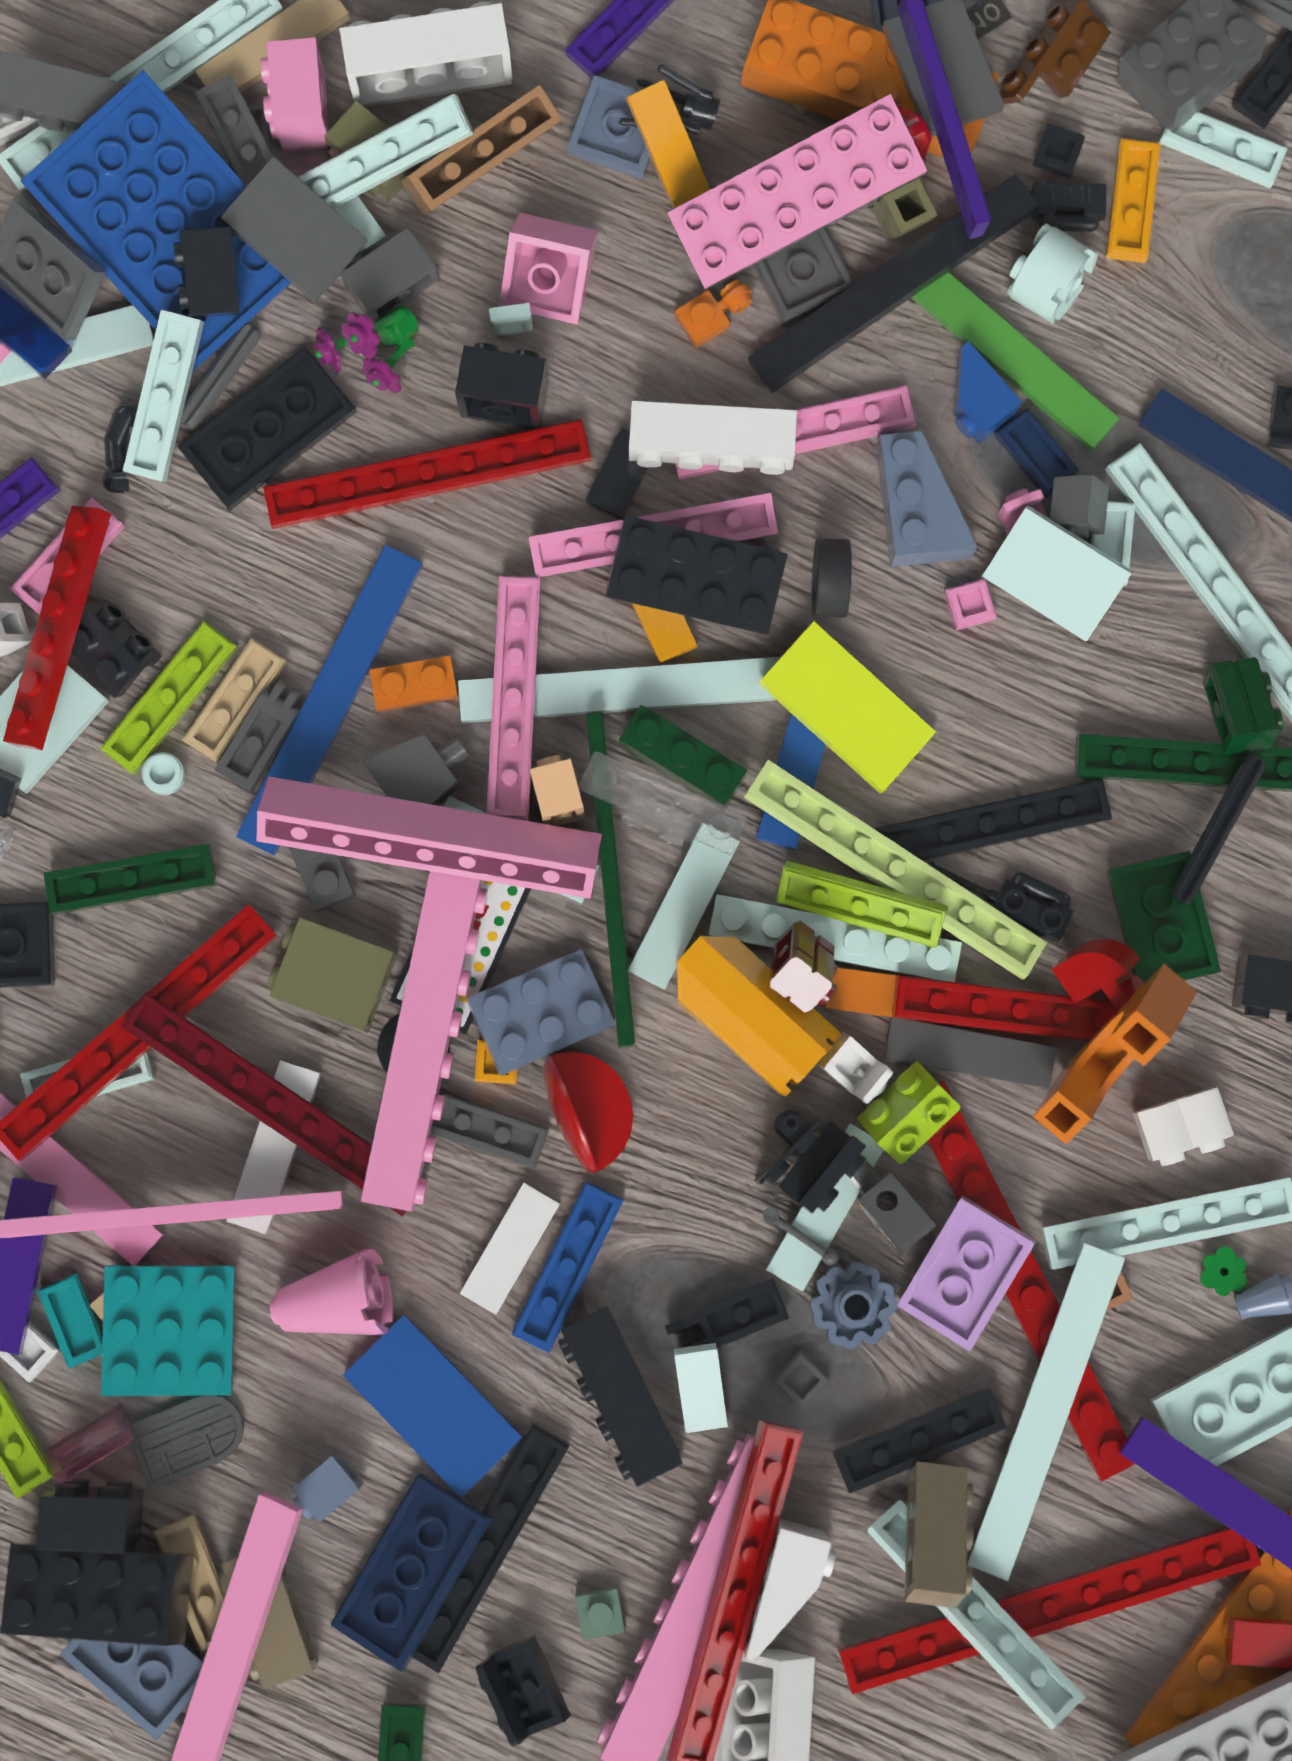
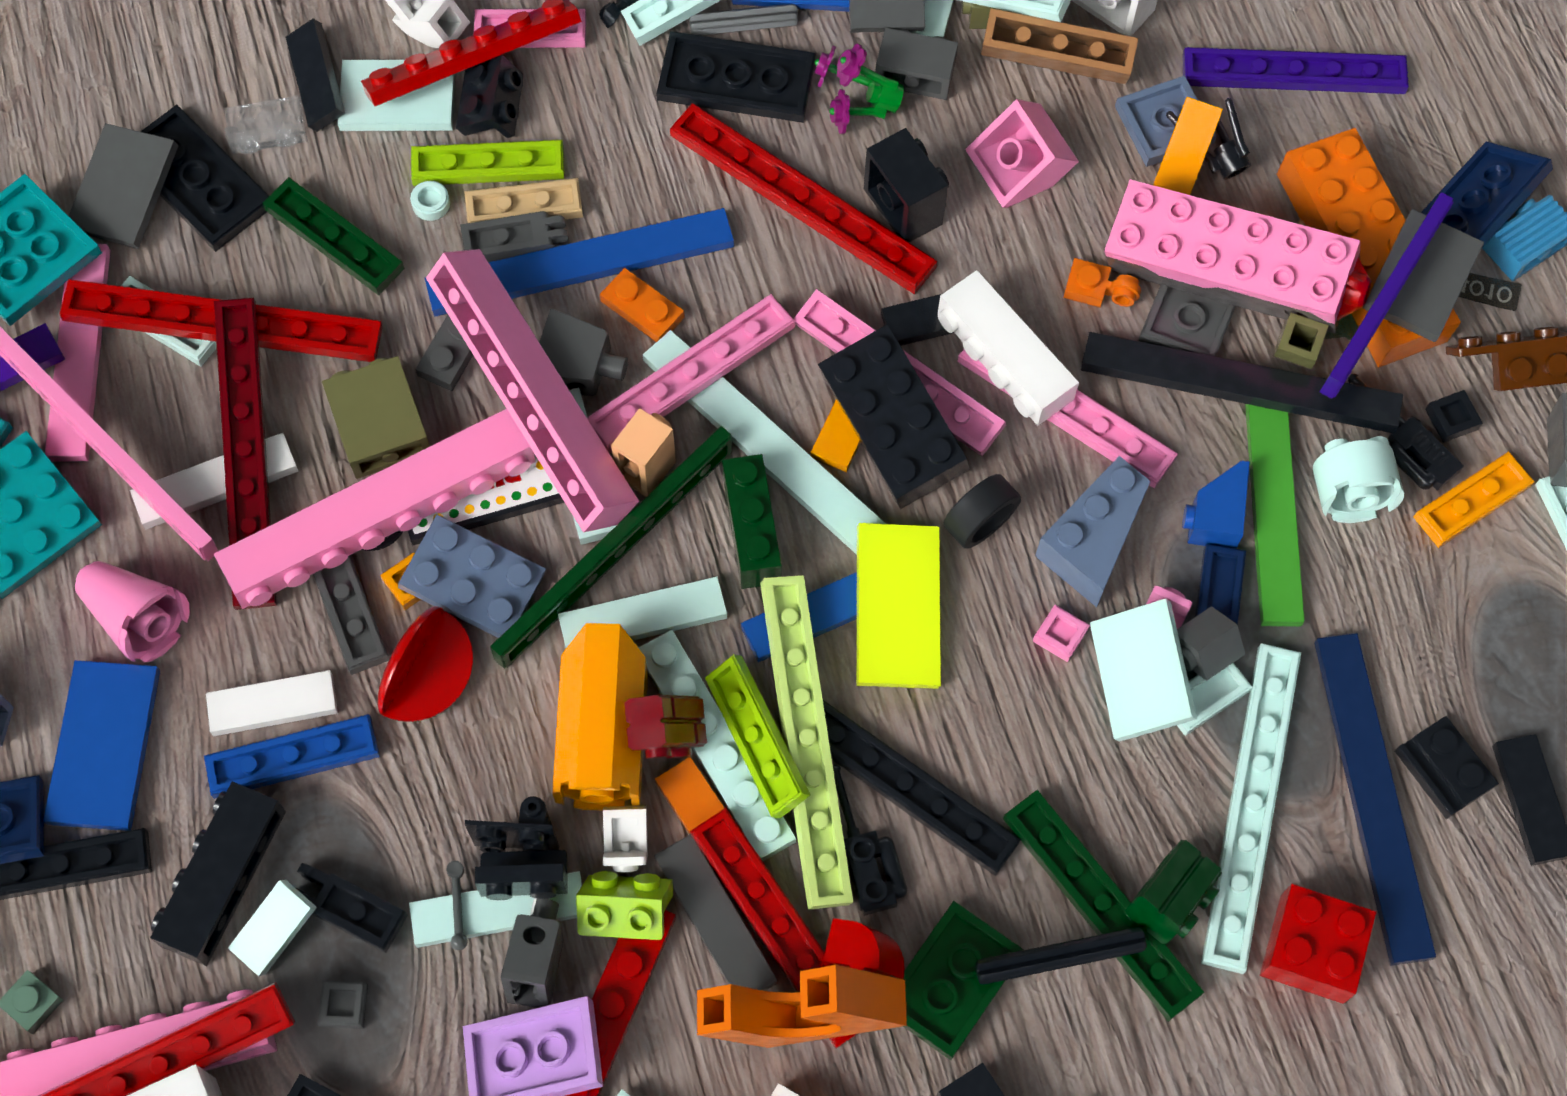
camera: 50 degrees right, 15 degrees down
light aqua tile [489,303,533,336] -> none
clear bracket [579,752,747,855] -> none
sand blue plant [809,1262,897,1349] -> none

